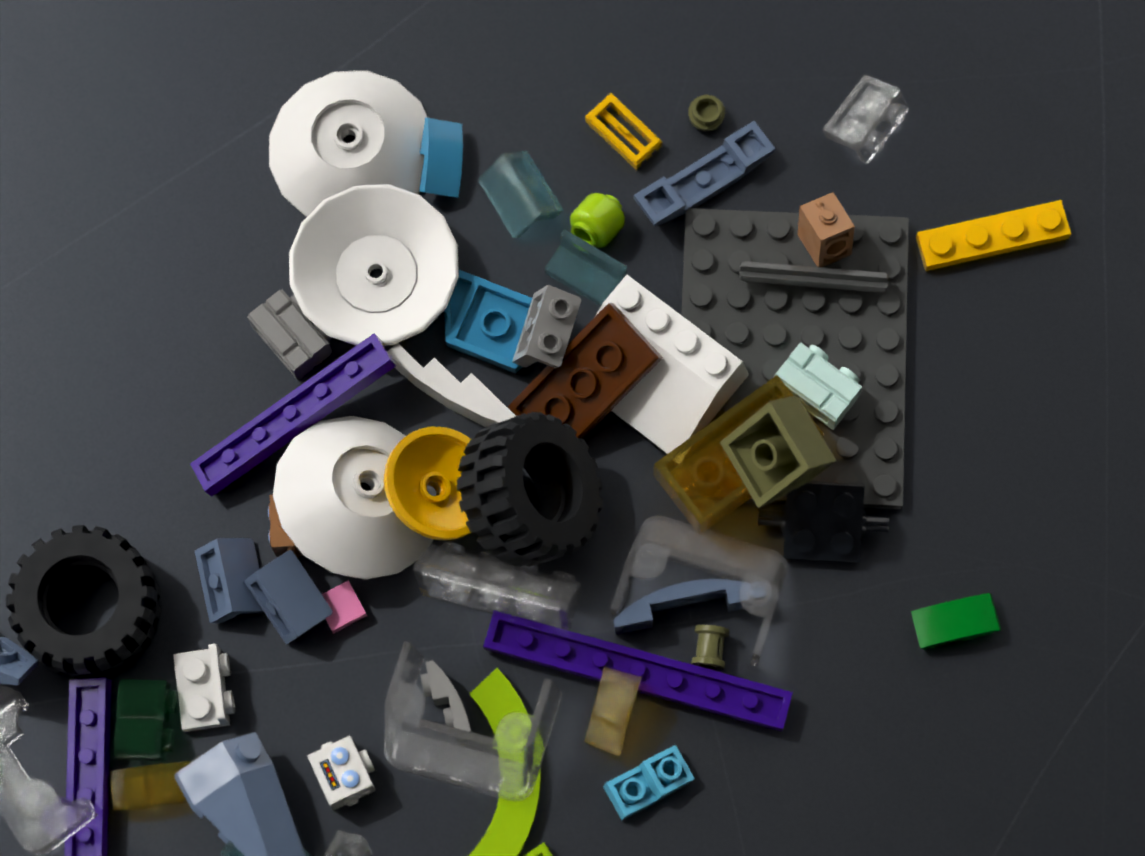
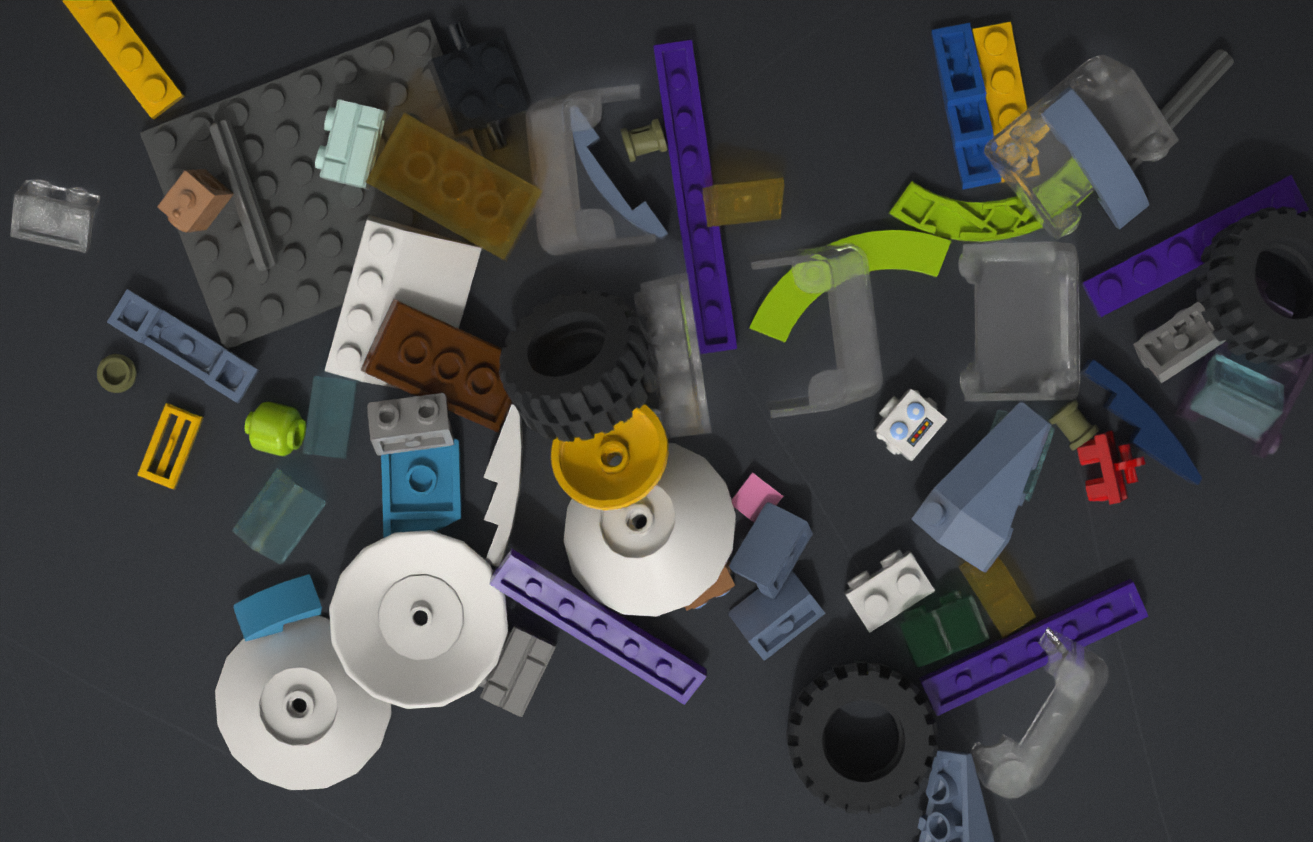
camera: 115 degrees left, 15 degrees up
light grey slope [420,660,473,741] -> none
medium azure slope [603,745,695,820] -> none
olive slope [720,395,836,508] -> none

